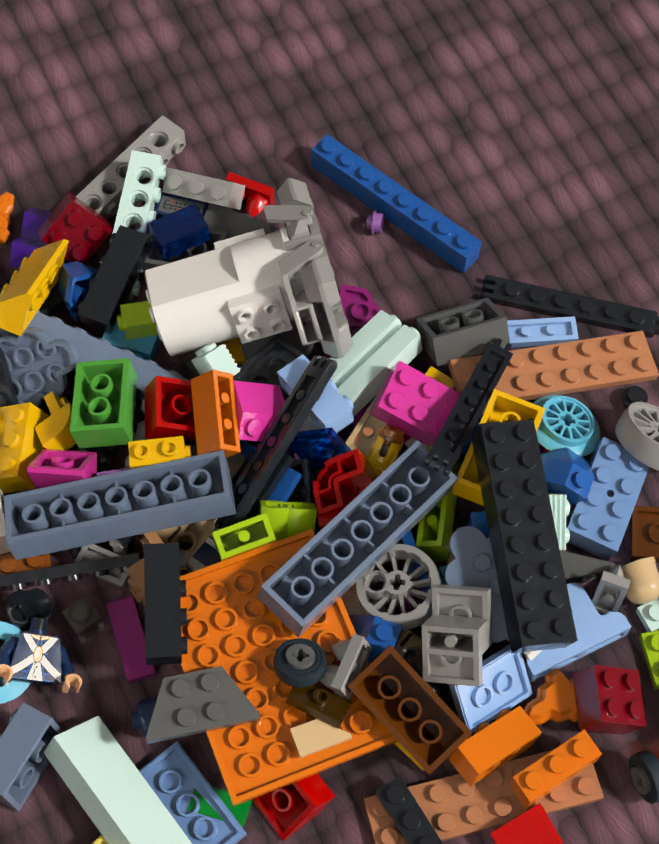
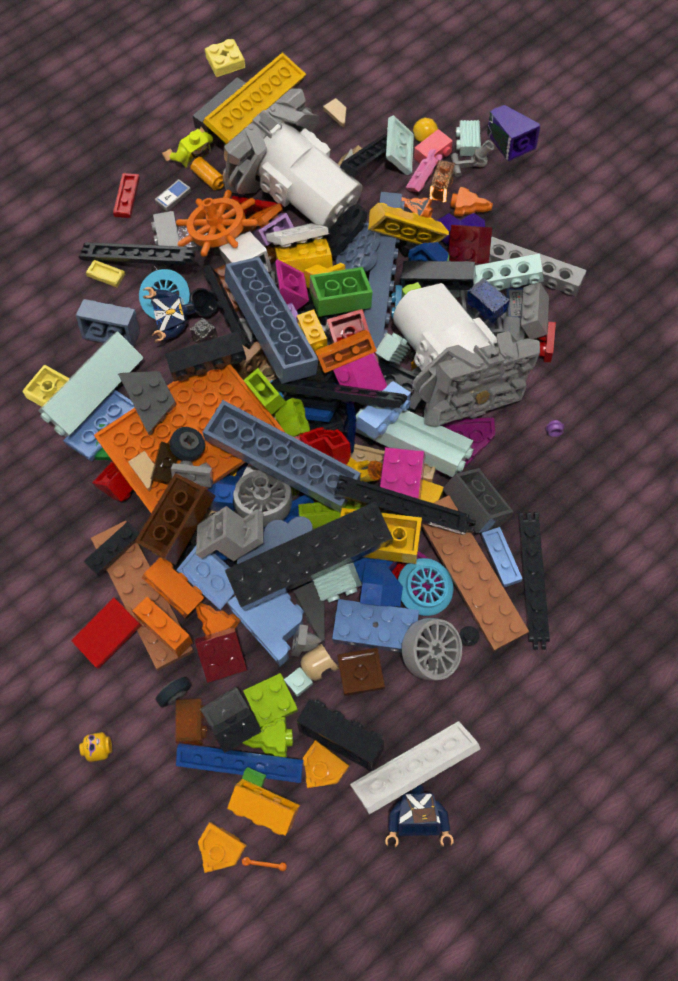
camera: 80 degrees right, 0 degrees up
blue brick [311,134,482,274] -> none

